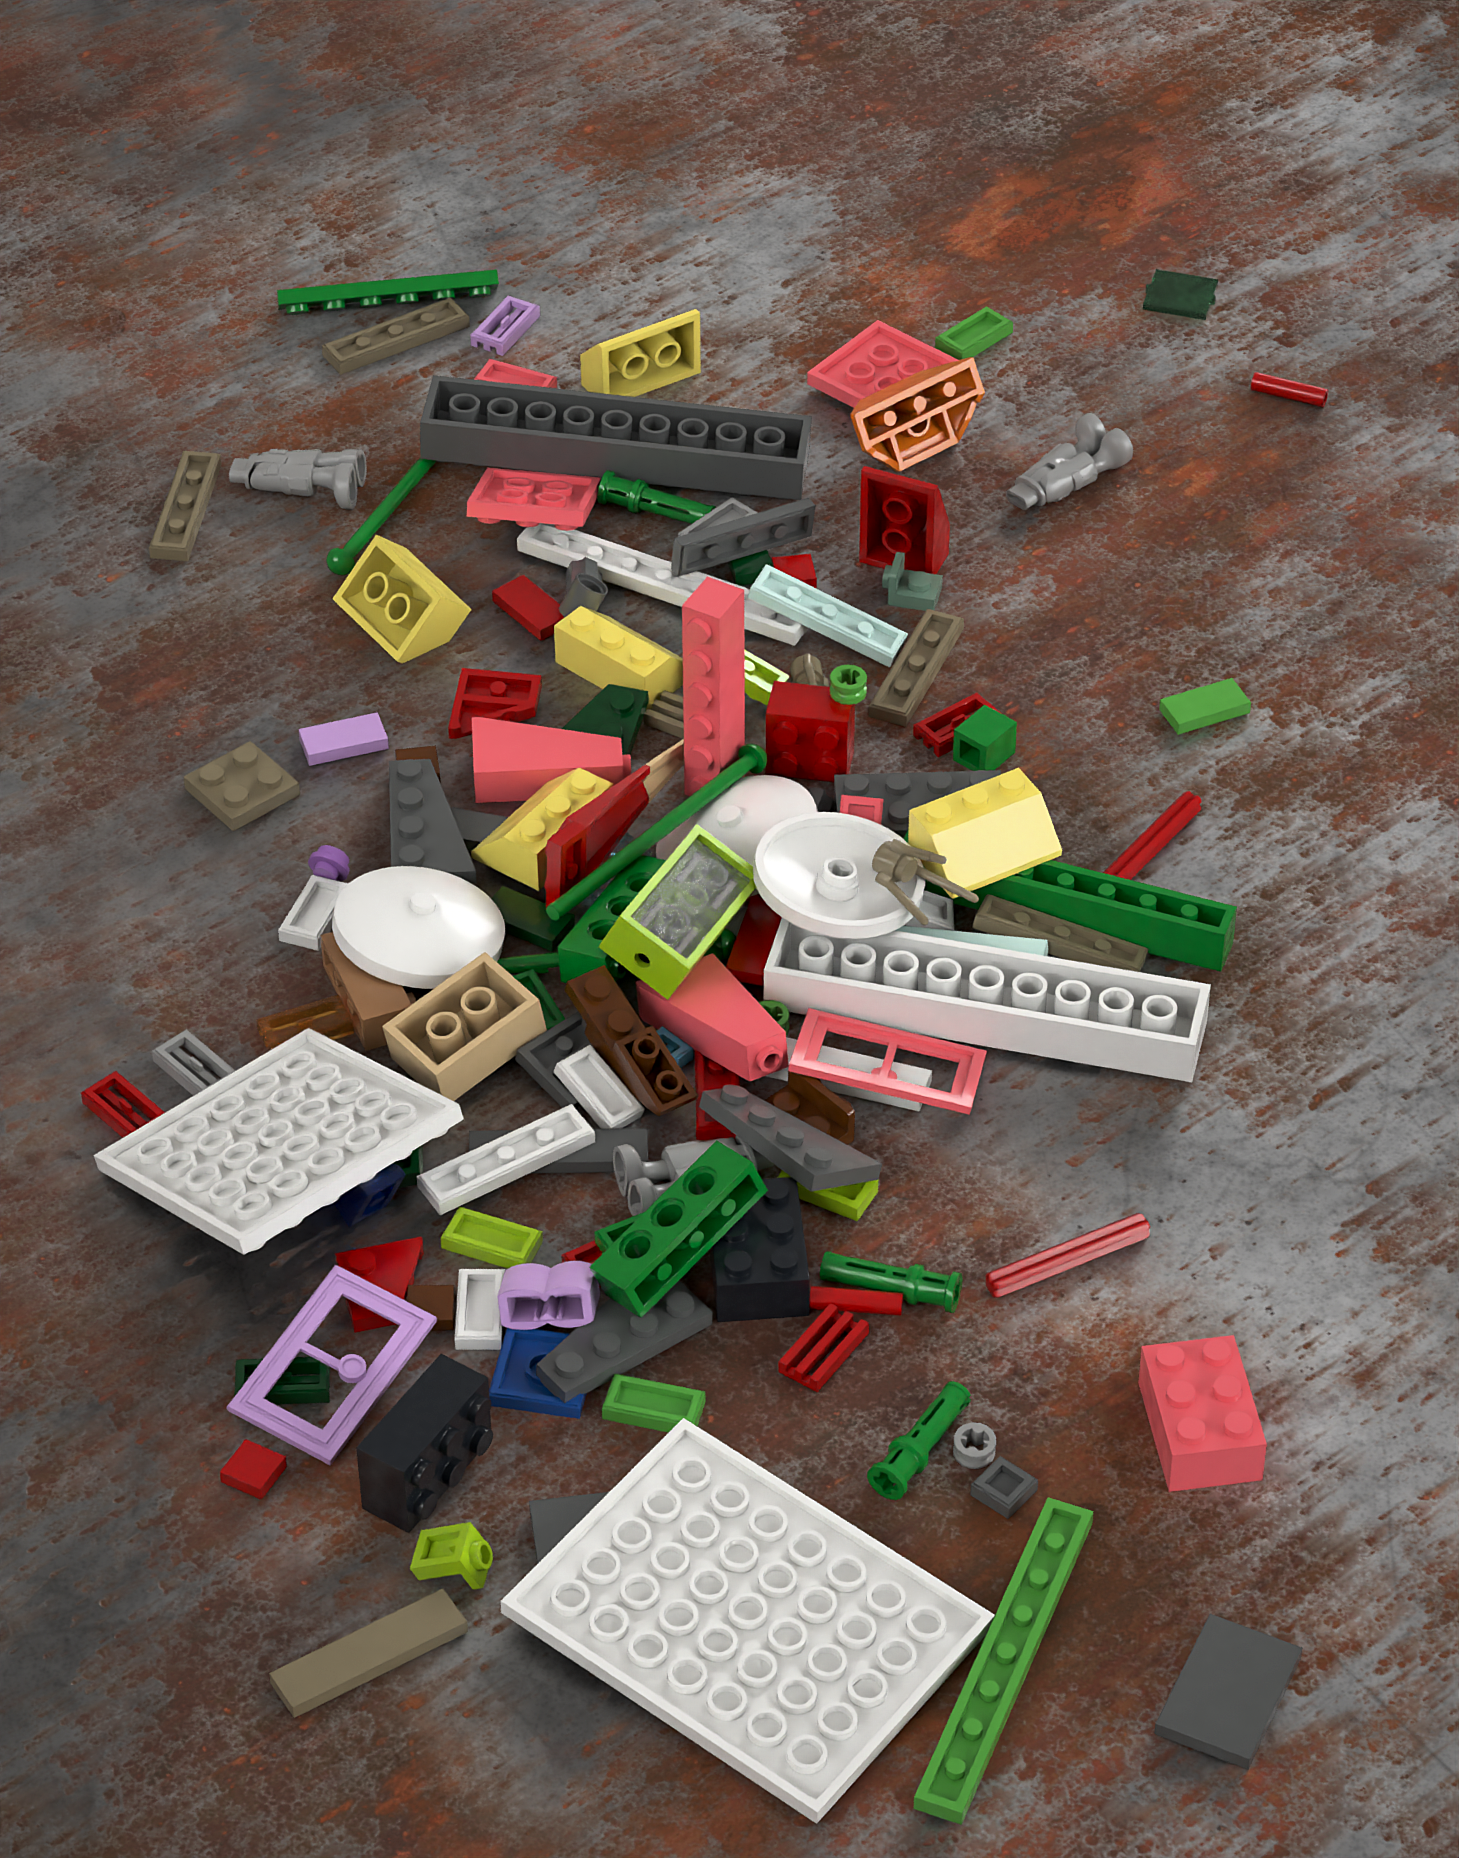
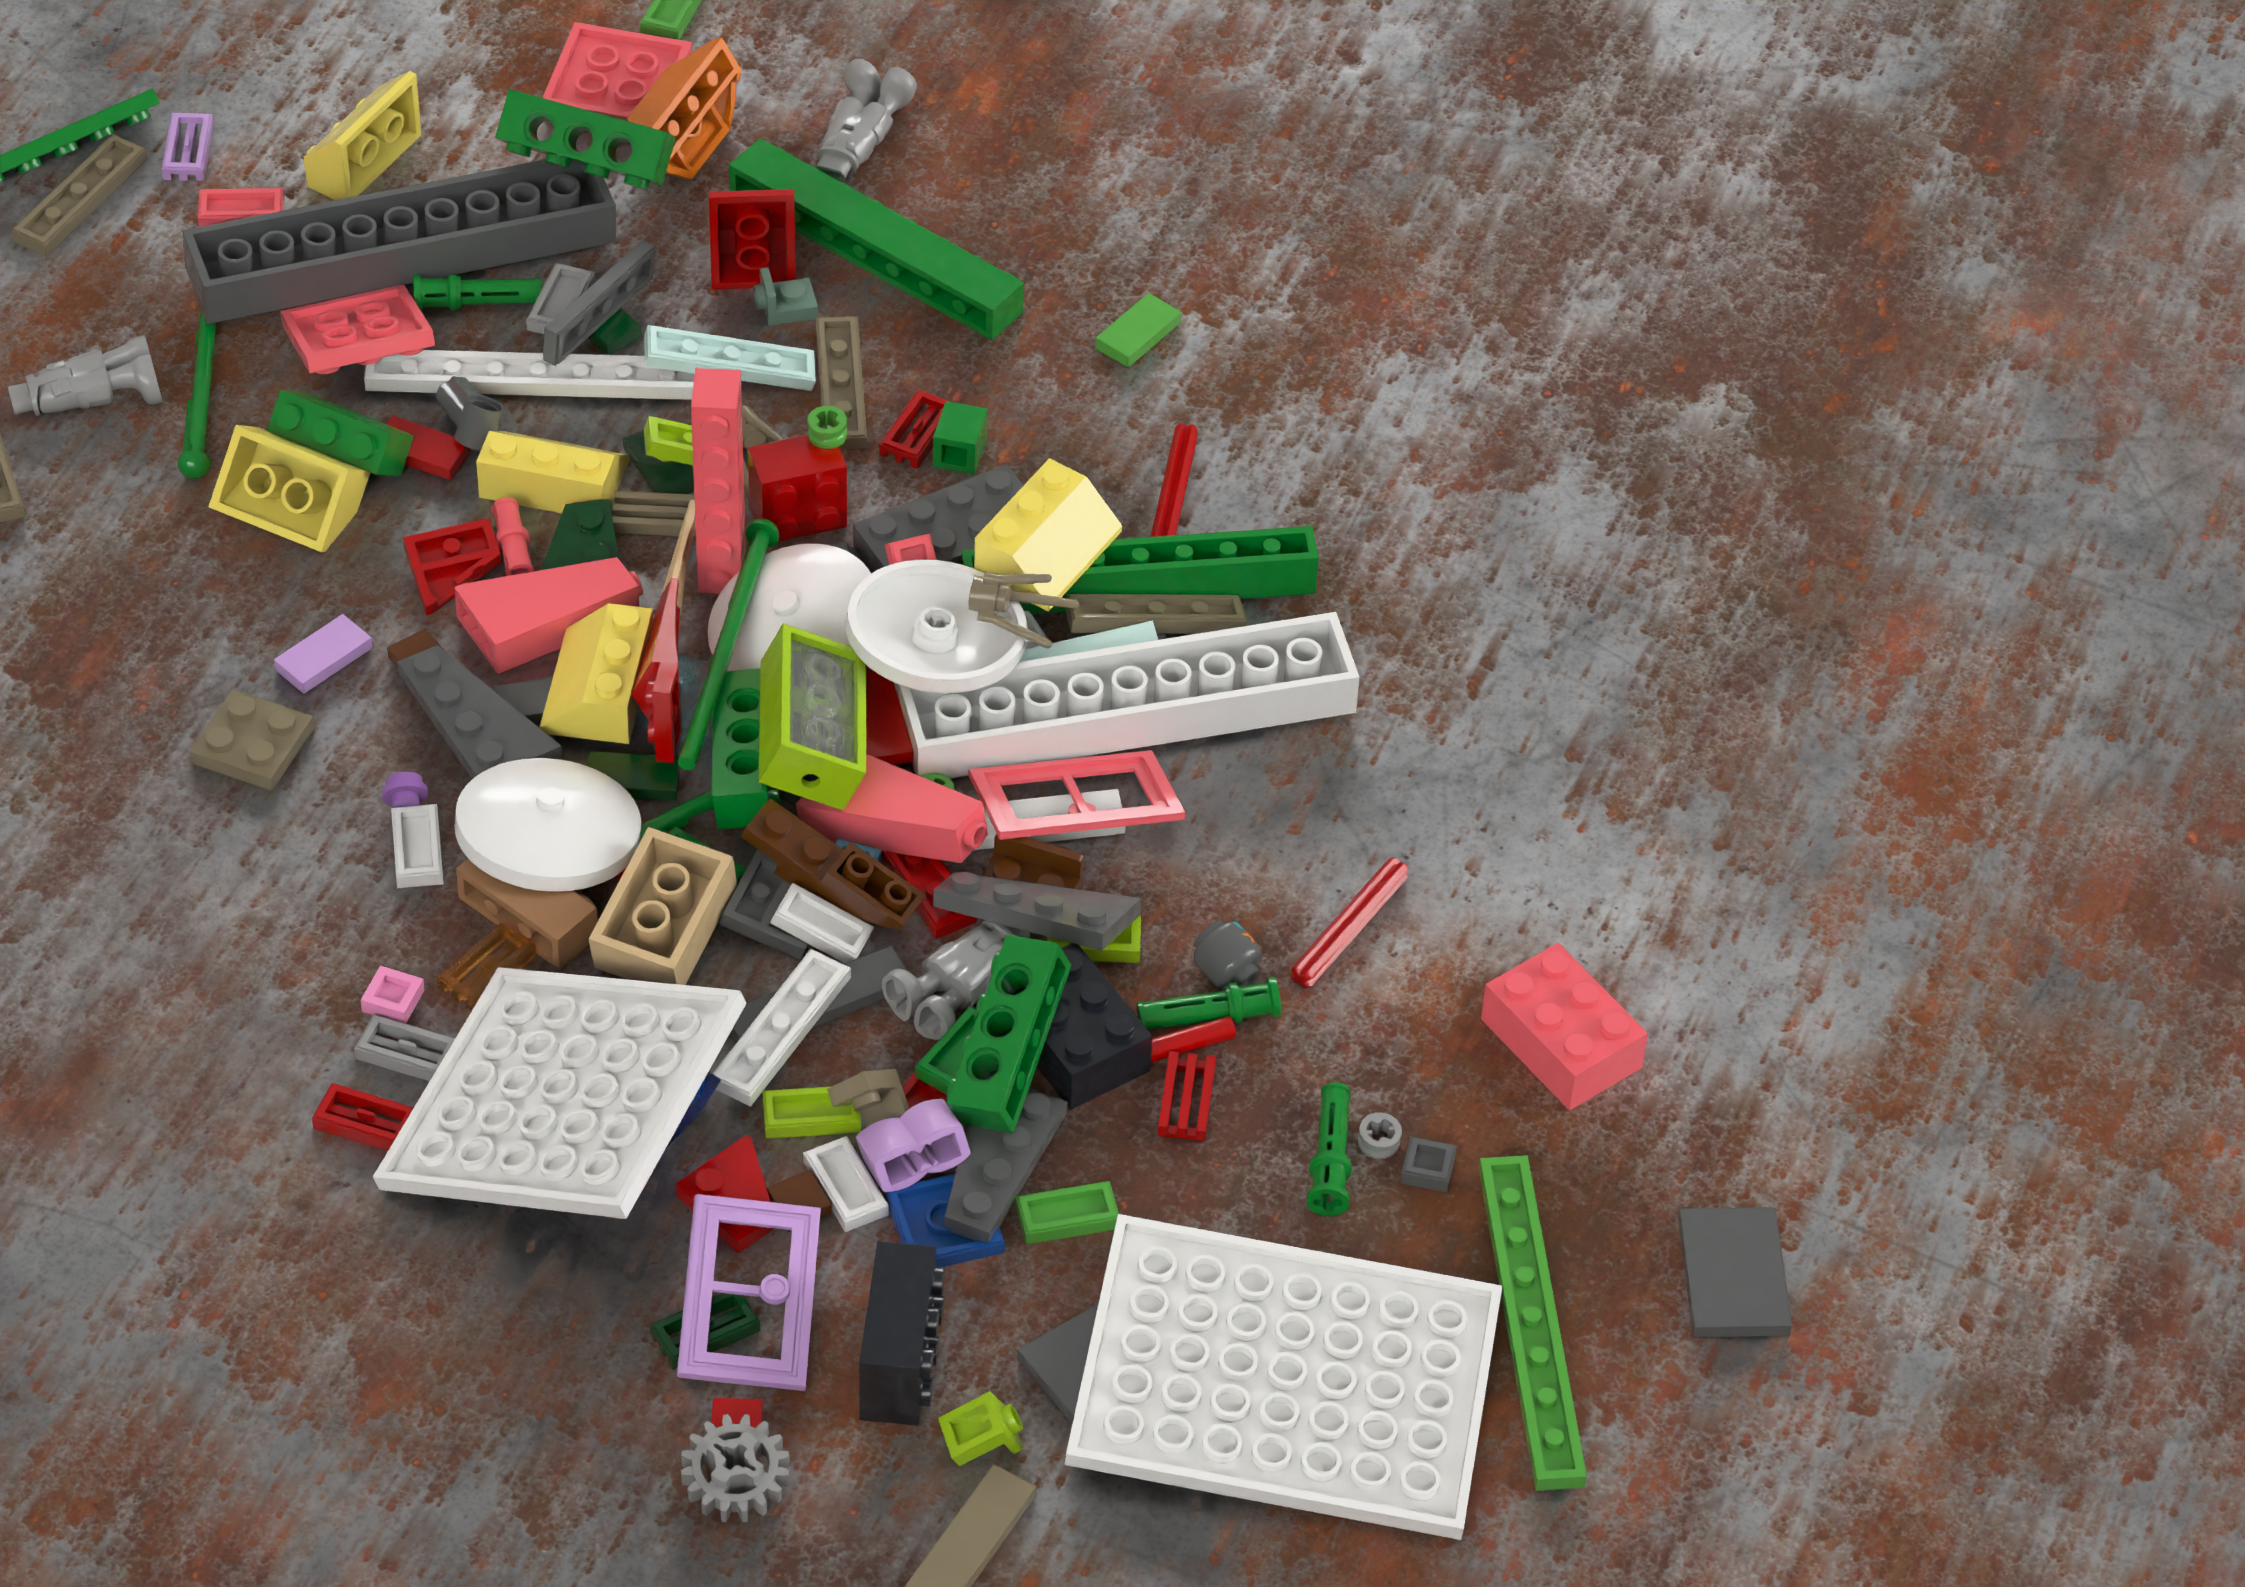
camera: 30 degrees left, 5 degrees up
red tile [772,554,817,589] -> none
none -> green brick [267,390,414,476]
none -> bright pink plate [361,966,425,1023]
none -> coral pin [491,497,534,576]
none -> green brick [495,89,676,190]
none -> light grey gear [681,1414,790,1522]
none -> green brick [729,138,1024,340]
none -> dark tan bracket [827,1069,910,1126]
none -> dark grey head [1194,920,1262,990]

